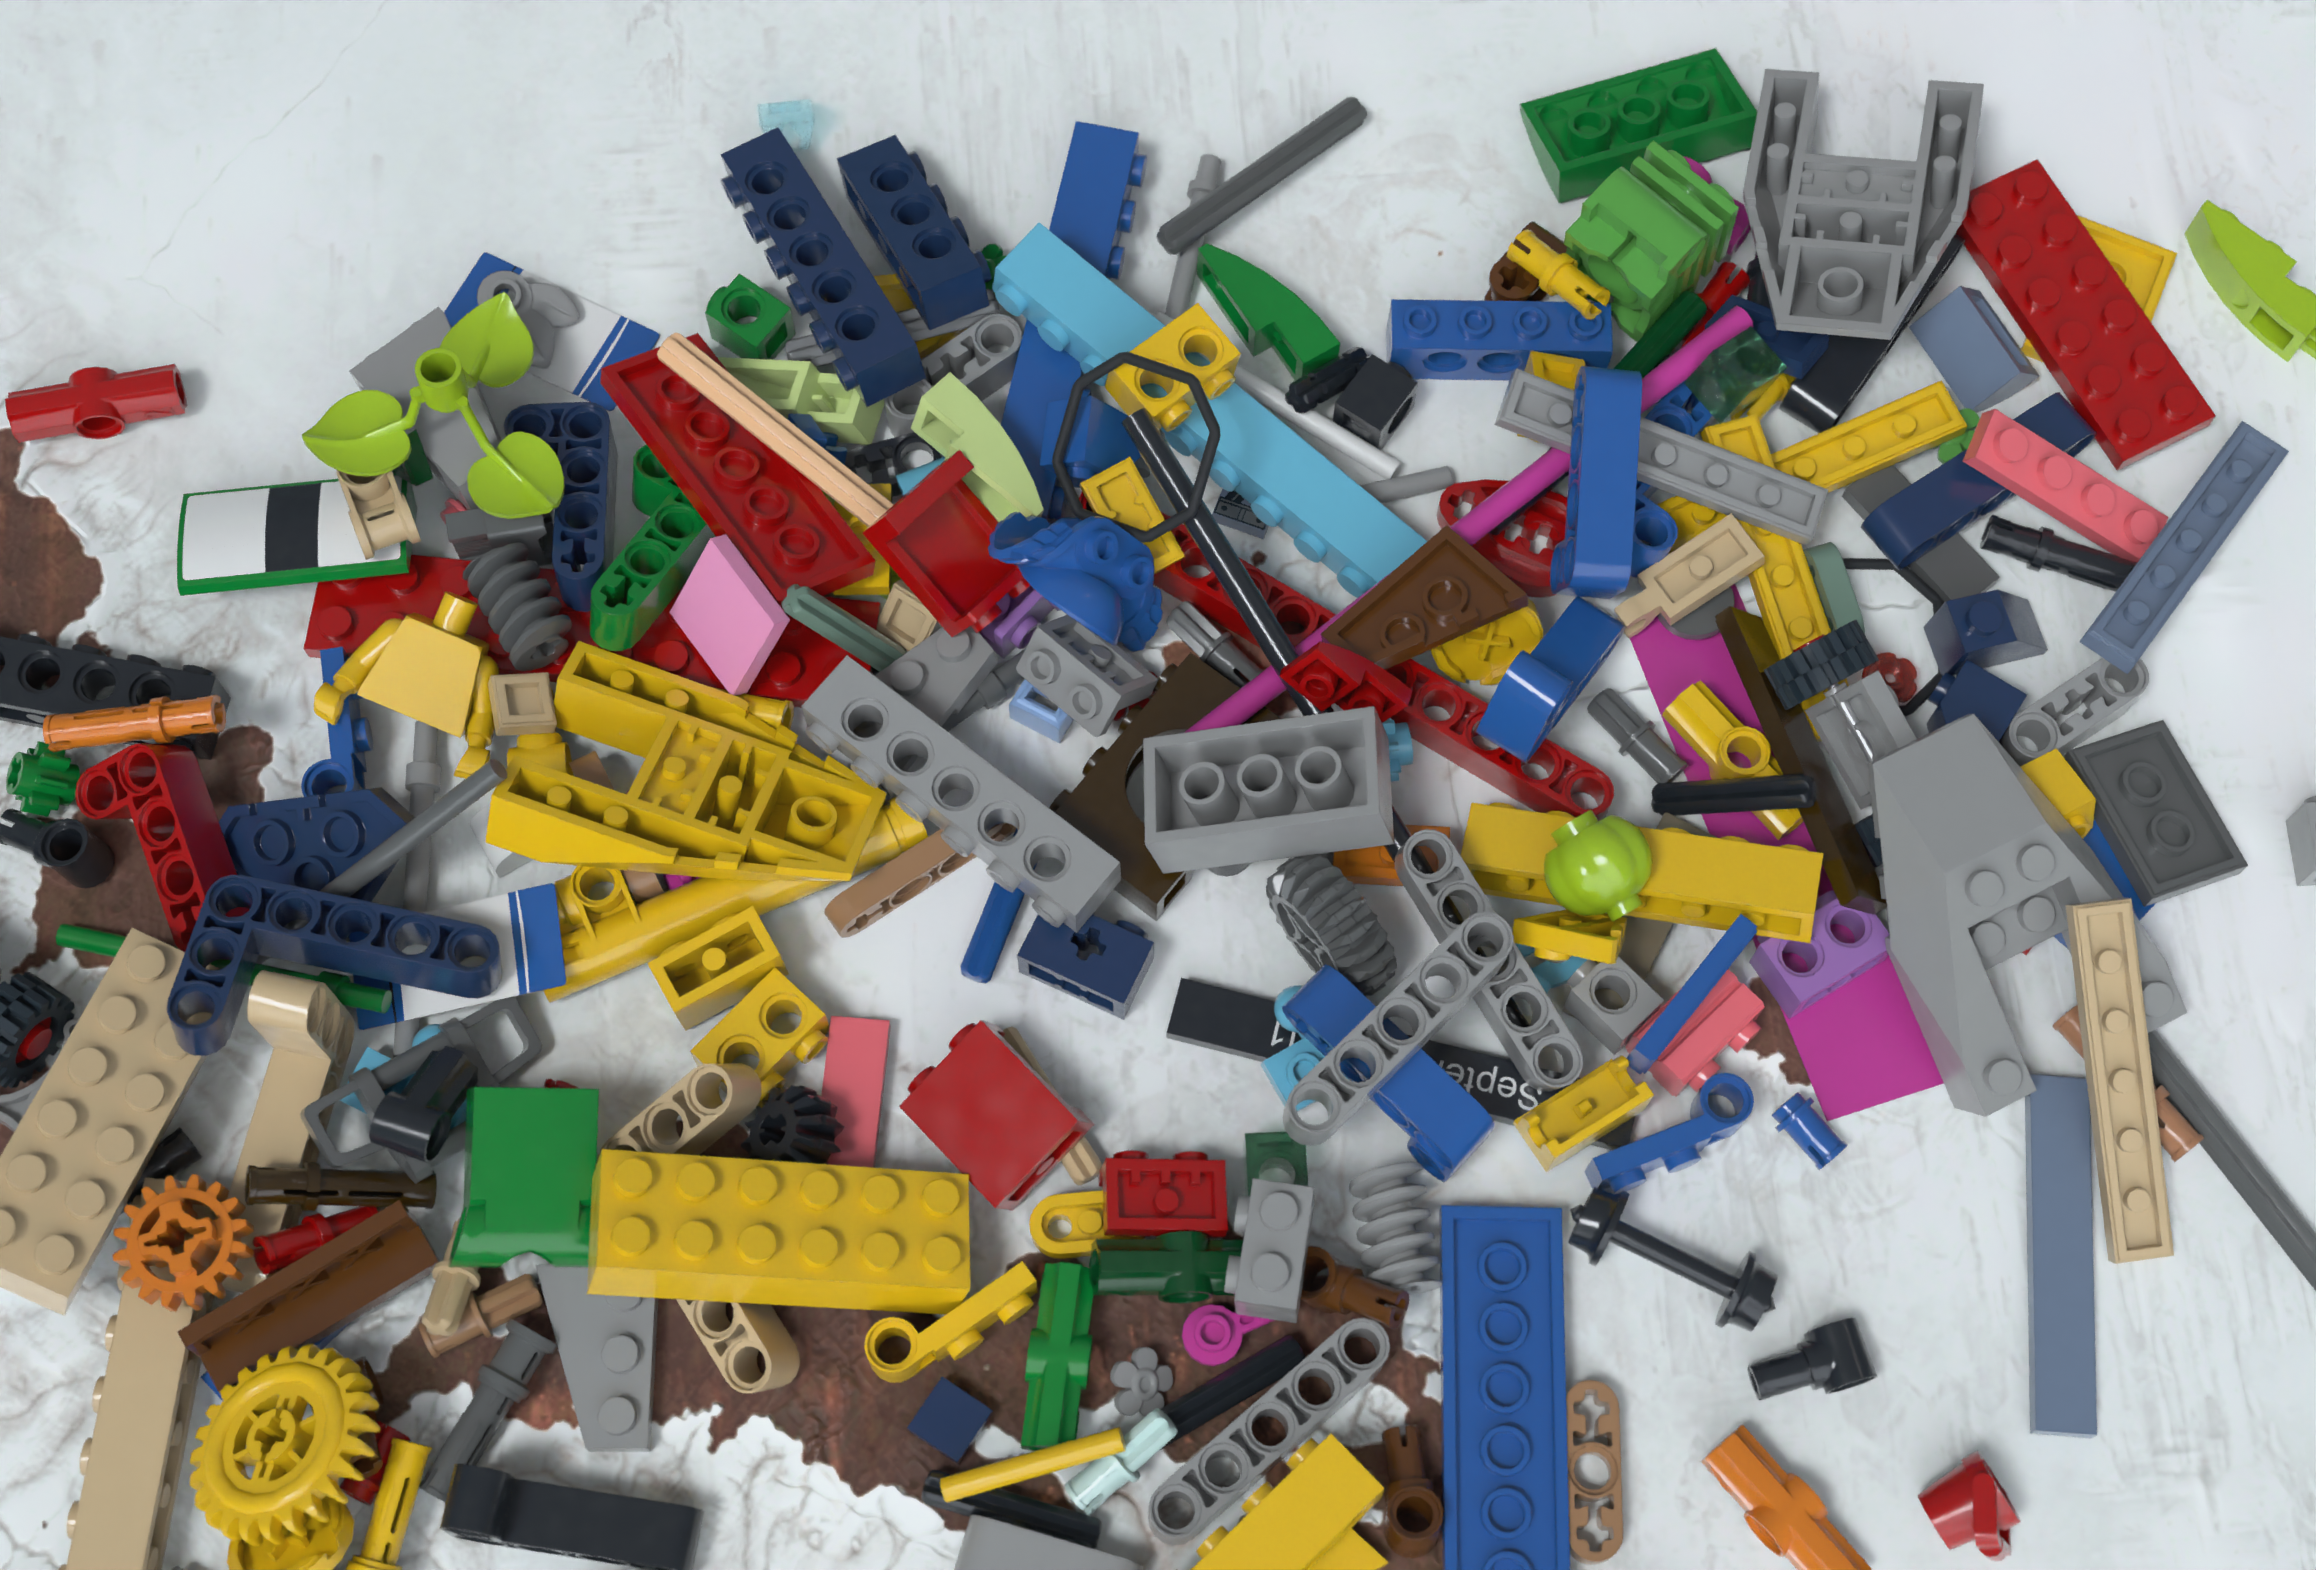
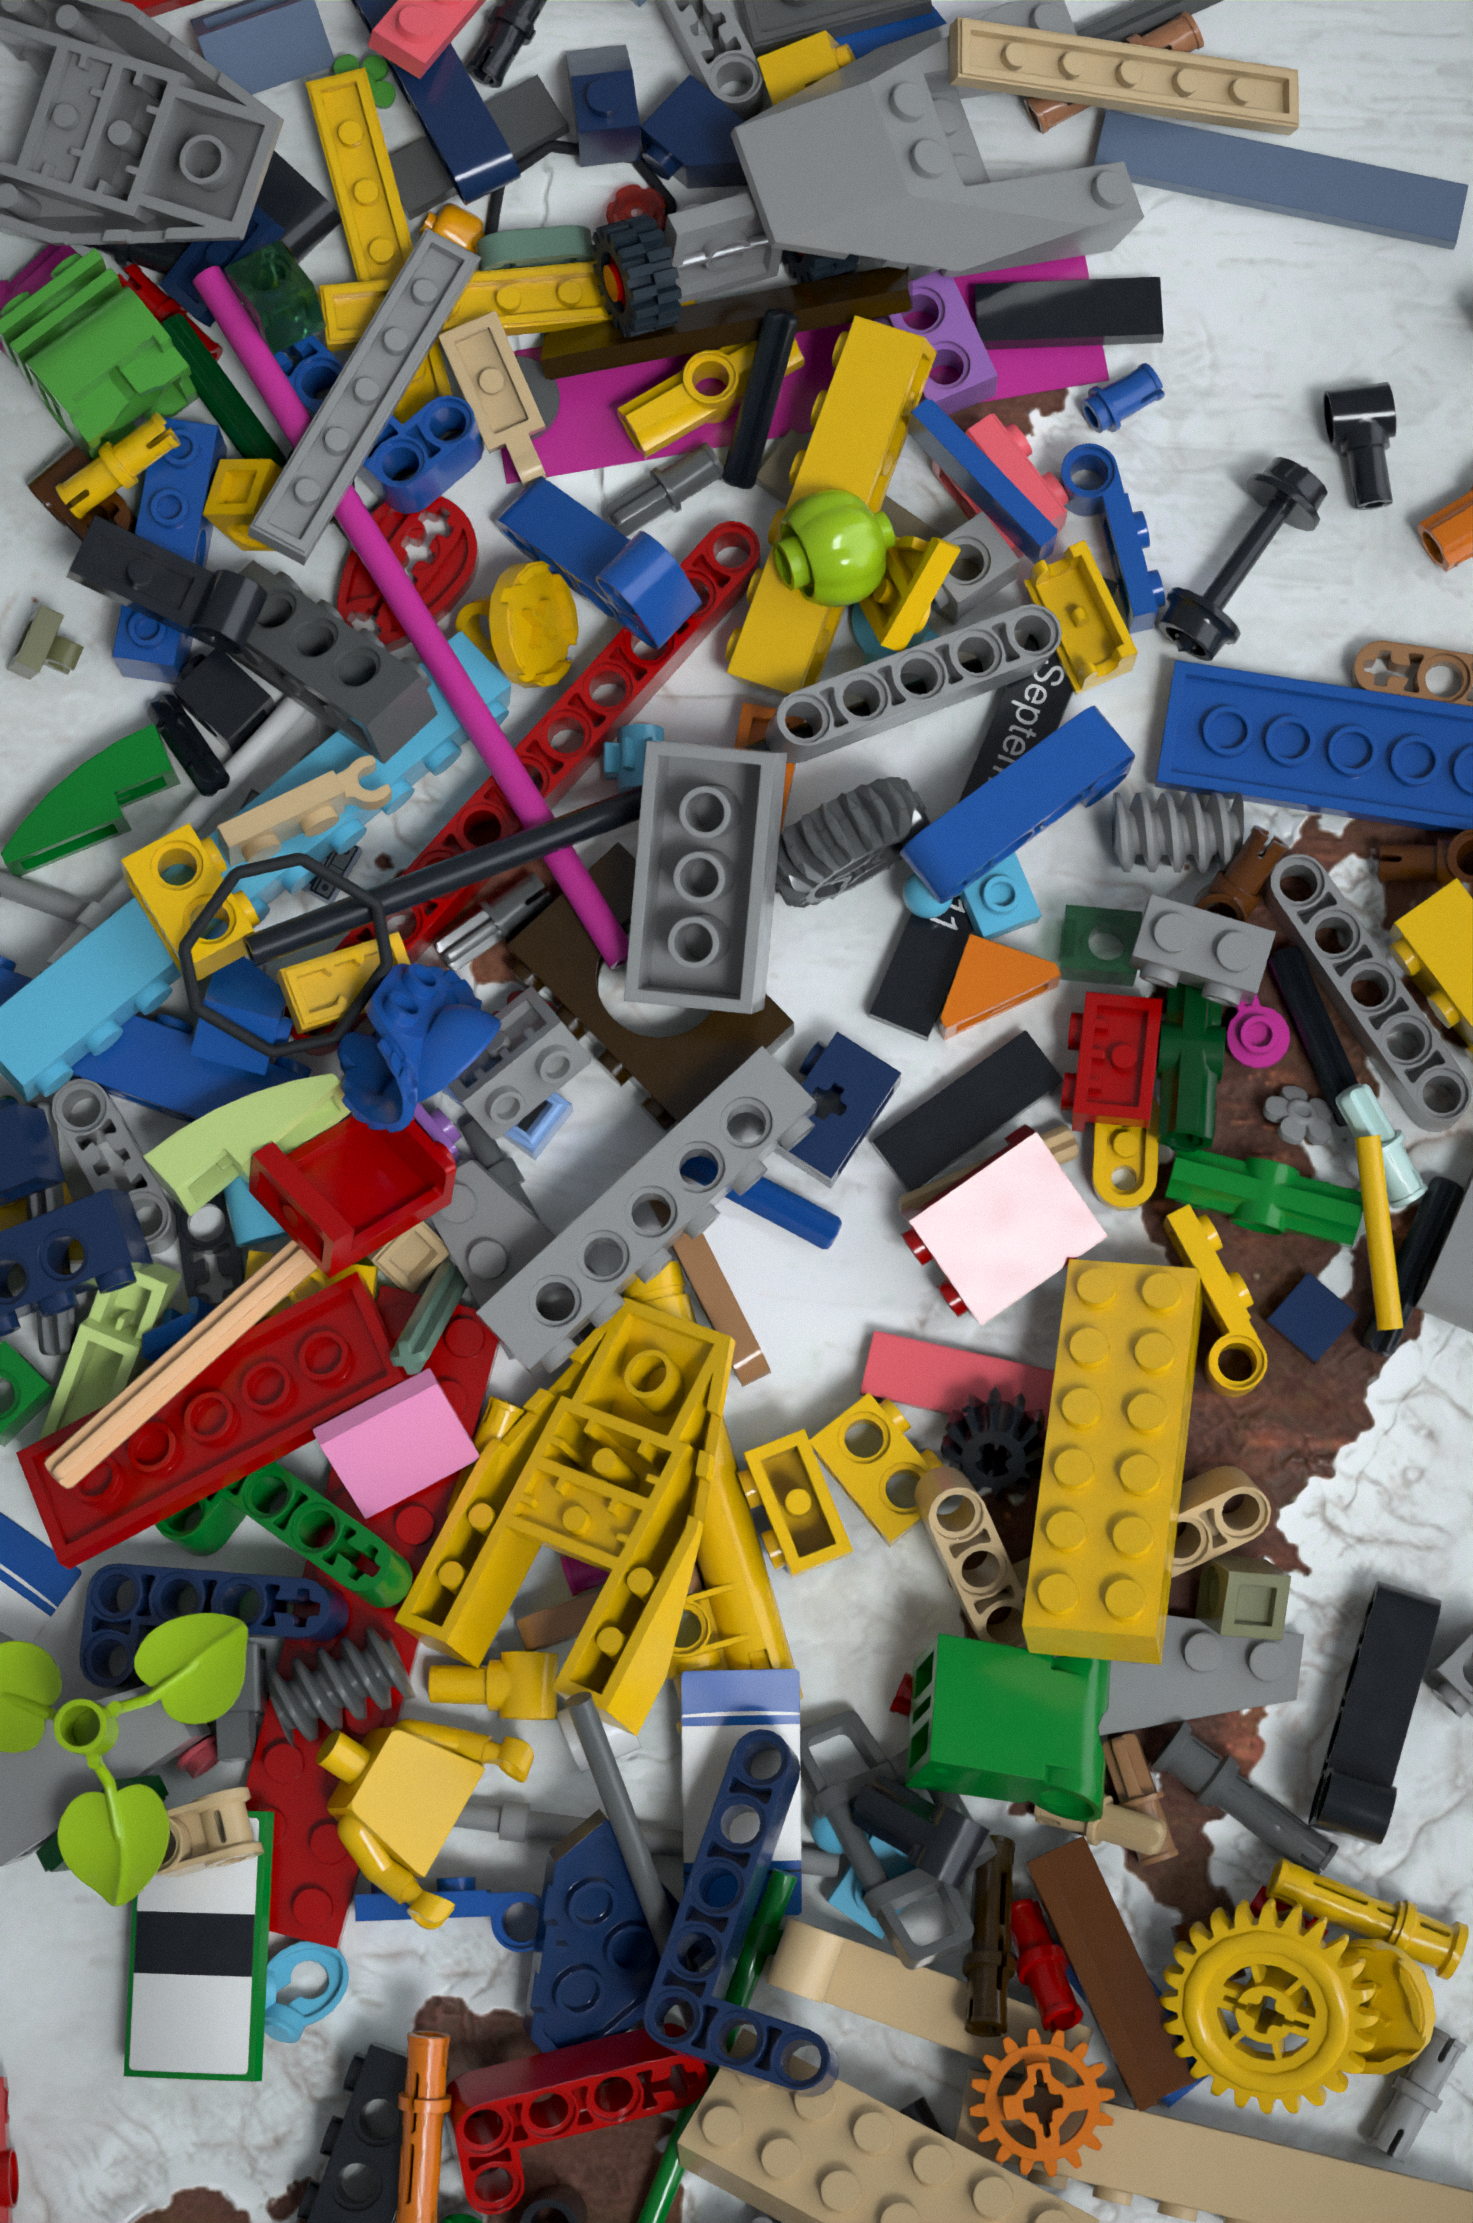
camera: 75 degrees left, 10 degrees up
tan tile [488,672,557,736] -> none
red slope [1279,641,1413,723] -> none
light grey beam [1282,911,1514,1146] -> none
reddish brown wing [1321,525,1528,670] -> none
blue beam [1550,366,1642,599] -> none
none -> olive tile [7,605,84,680]
none -> black plate [66,515,268,654]
none -> tan plate [217,755,392,867]
none -> dark grey brick [225,560,438,764]
none -> medium azure piece [264,1941,349,2043]
none -> light orange piece [418,203,485,254]
none -> black tile [872,1030,1063,1193]
none -> orange slope [939,934,1061,1041]
none -> black tile [974,277,1164,350]
none -> olive brick [1195,1555,1291,1640]

